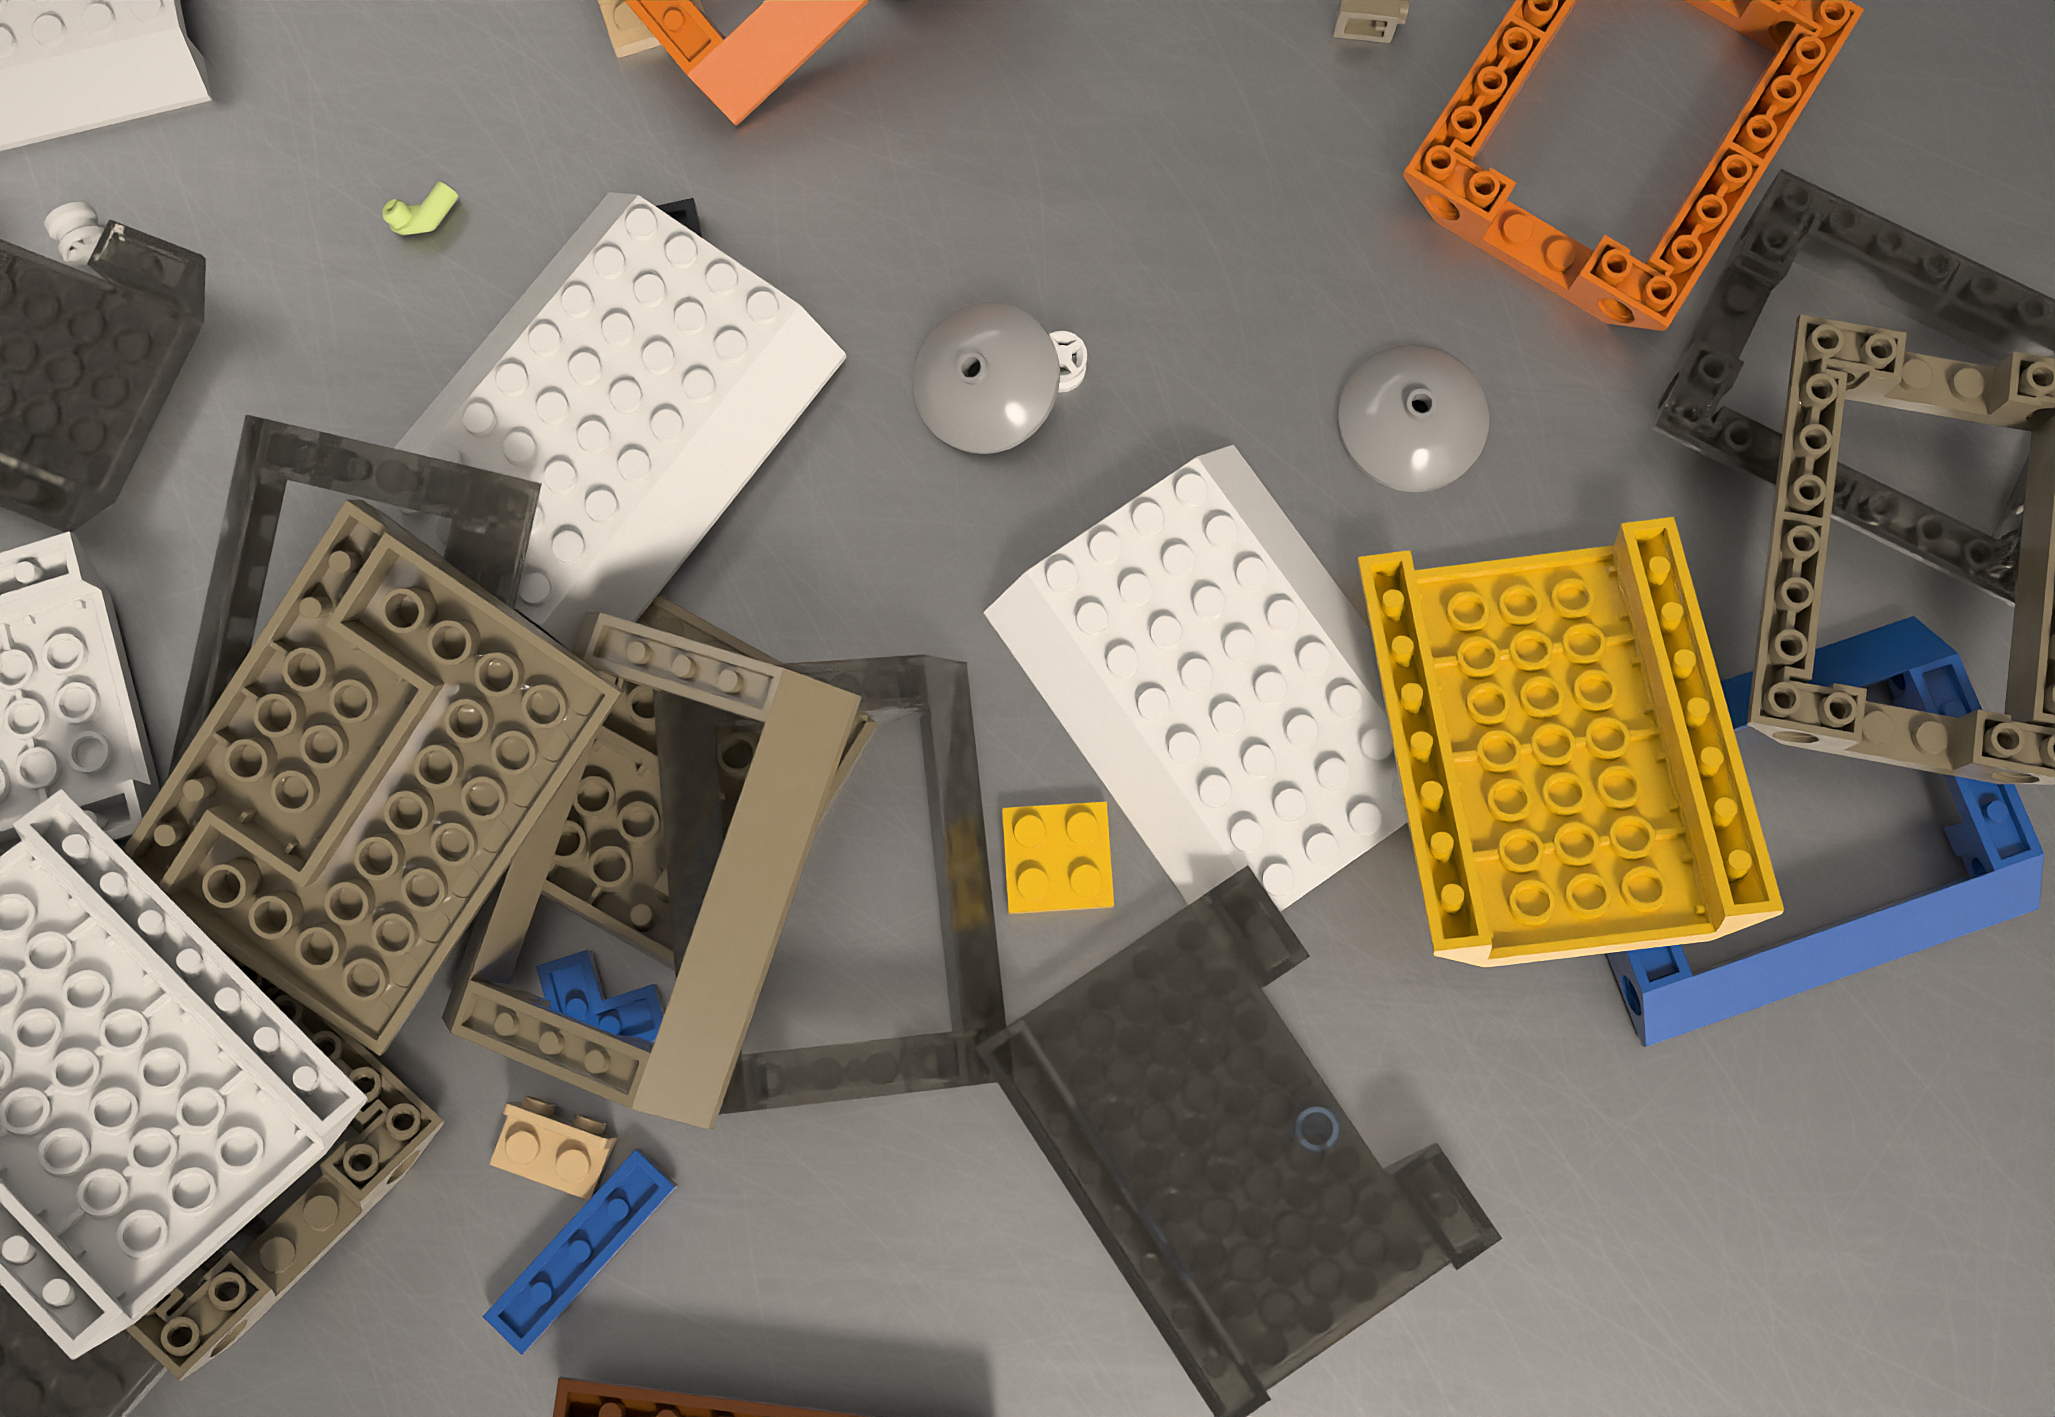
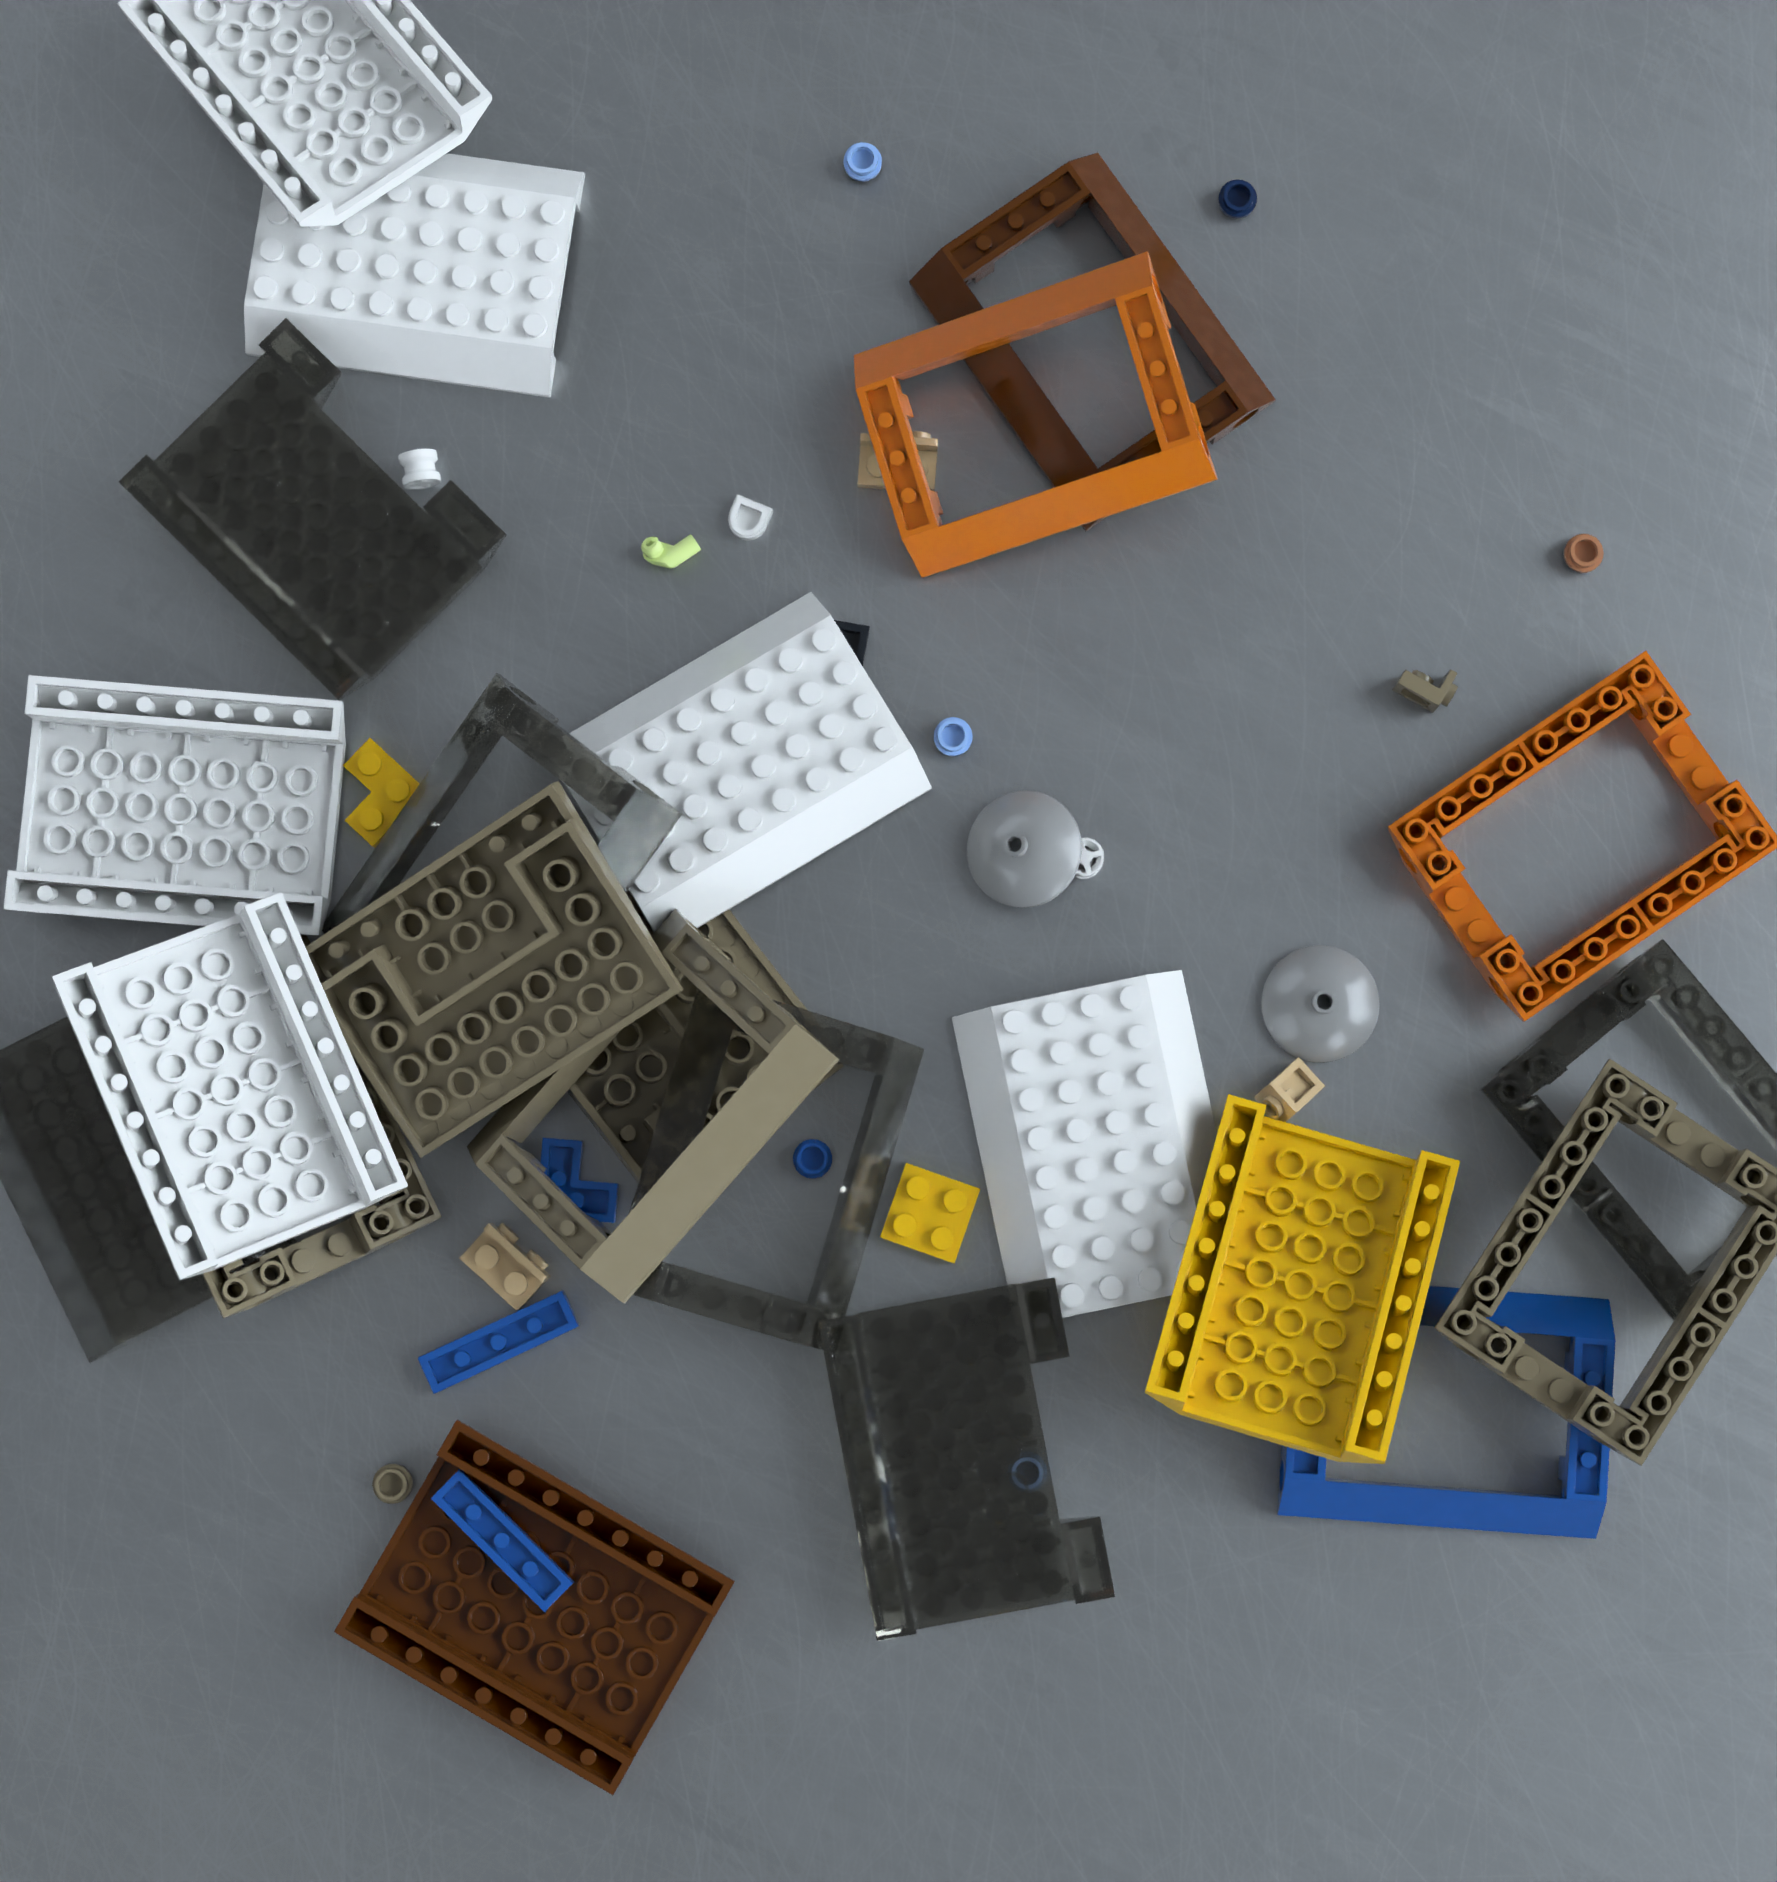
camera: 25 degrees right, 5 degrees up
none -> yellow plate [343,737,428,848]
none -> white tile [728,494,773,541]
none -> blue plate [793,1139,832,1179]
none -> light blue plate [934,717,972,757]
none -> tan bracket [1254,1057,1325,1122]

